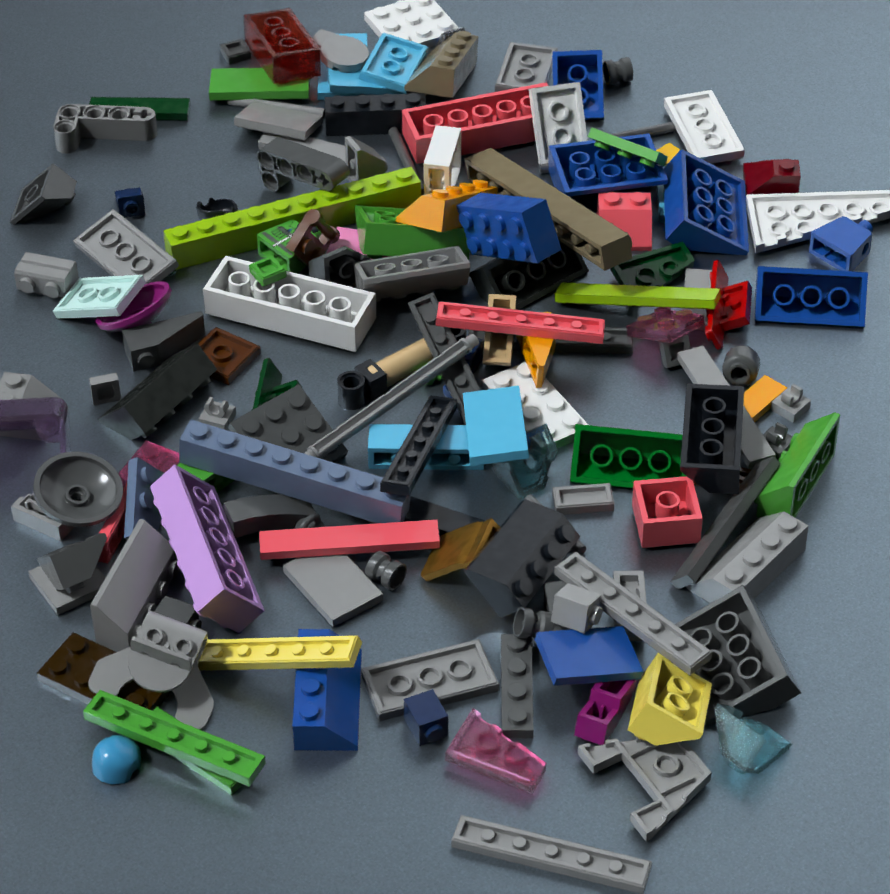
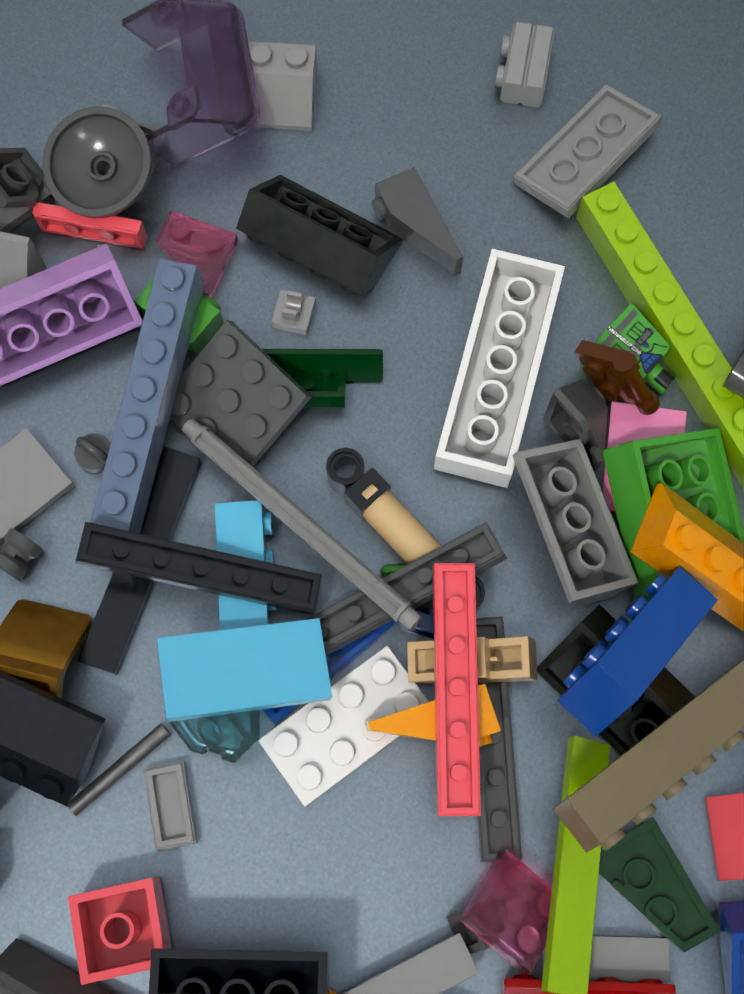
camera: 85 degrees right, 30 degrees up
dark grey slope [10,163,77,225] -> none
light aqua tile [53,275,146,319] -> none
light grey plate [89,372,121,406] -> none
magenta dish [96,281,172,332] -> none
dark blue bracket [115,187,146,218] -> none
sand blue wing [124,457,164,540] -> none
black hair [196,198,238,220] -> none
reddish brown tile [198,327,261,385] -> none
dark grey slope [223,494,316,538] -> none
bright green tile [249,255,287,287] -> none
coral tile [259,520,440,560] -> none
green slope [570,424,686,488] -> none

